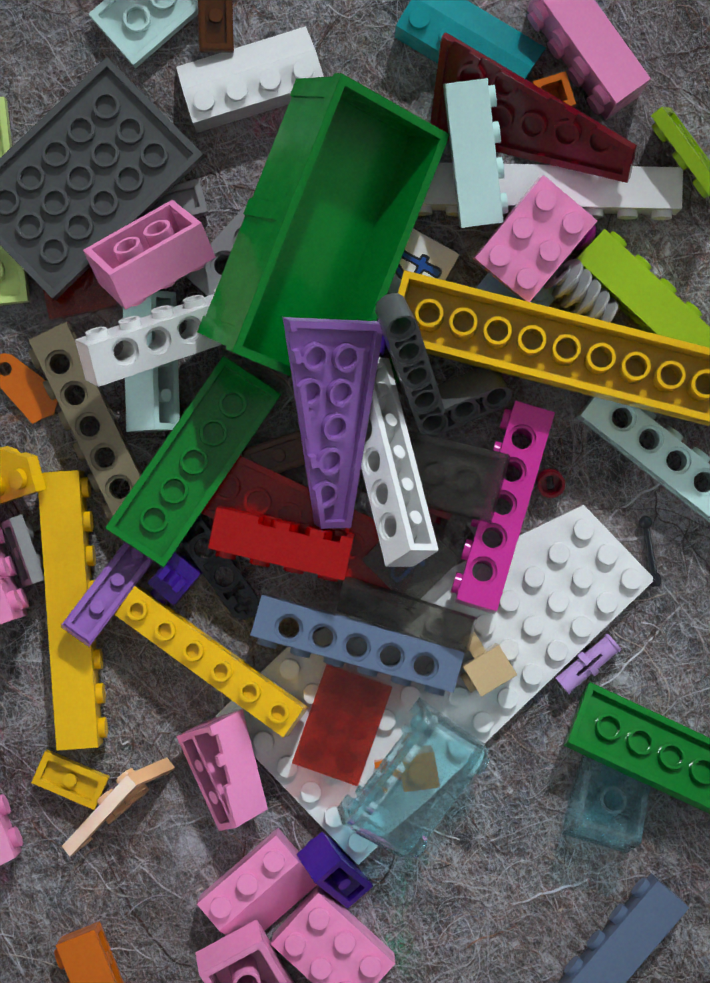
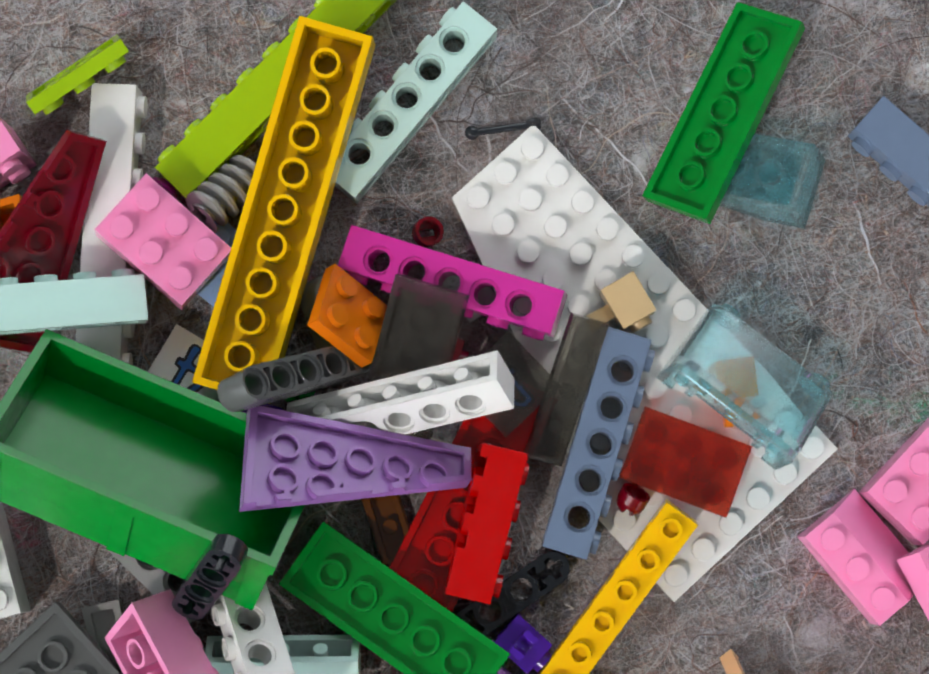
camera: 85 degrees left, 5 degrees down
bright pink wedge [176,709,268,831] -> none
dark purple slope [296,832,373,908] -> none
lavender pin [555,634,621,694] -> none
none -> black beam [172,534,248,620]
none -> orange plate [307,263,388,368]
none -> dark red hinge [616,483,650,516]

